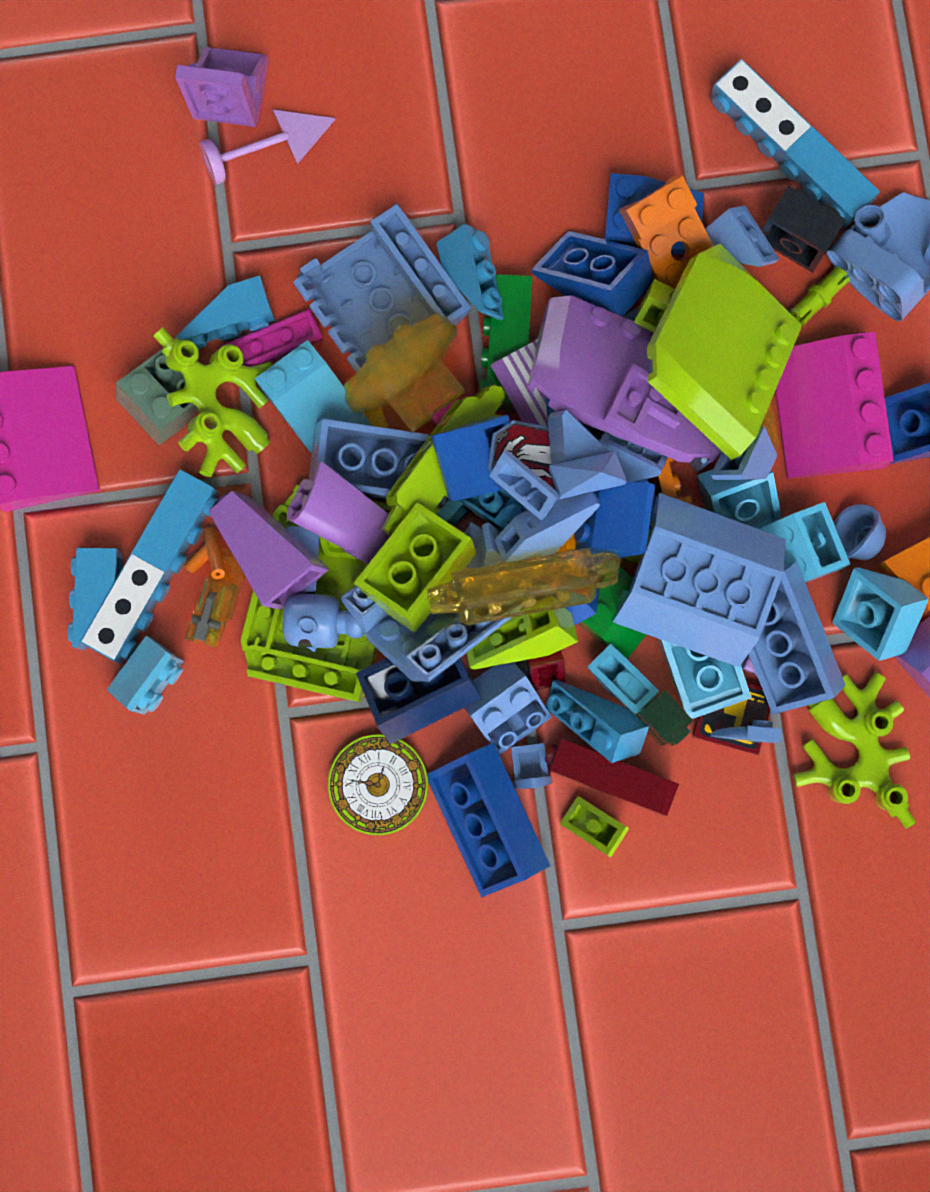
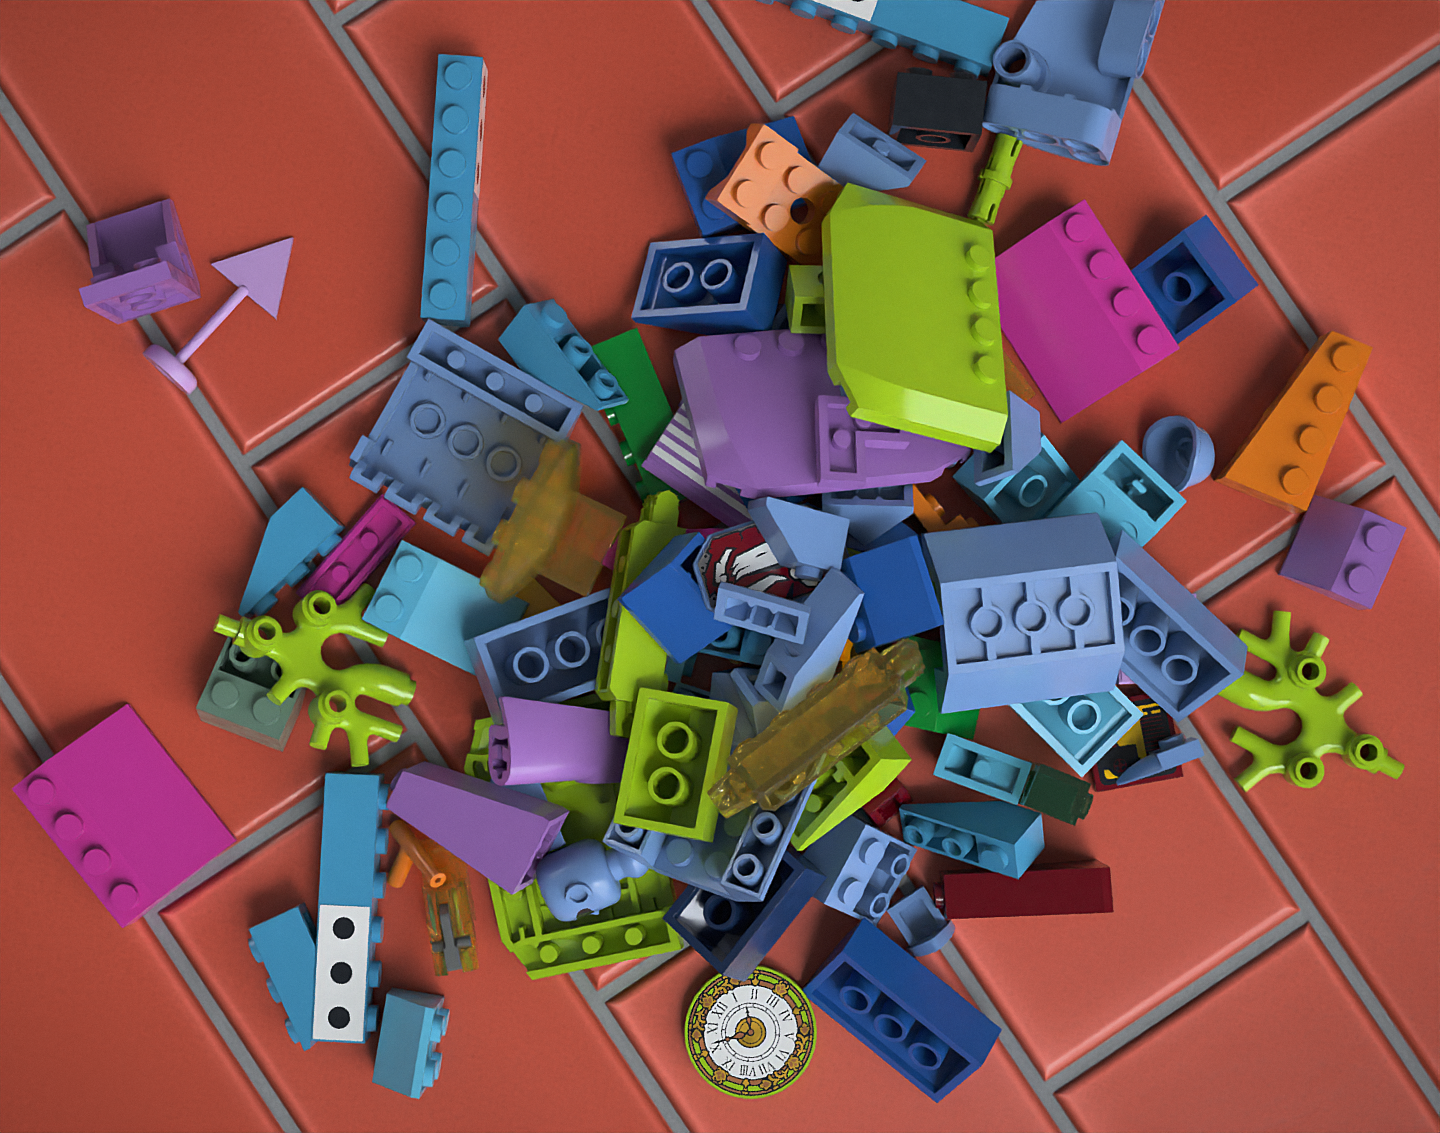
camera: 30 degrees left, 5 degrees up
medium blue slope [549,451,627,499] -> none
lime slope [560,796,629,857] -> none
medium azure slope [832,568,929,661] -> none
none -> dark azure brick [420,54,488,327]

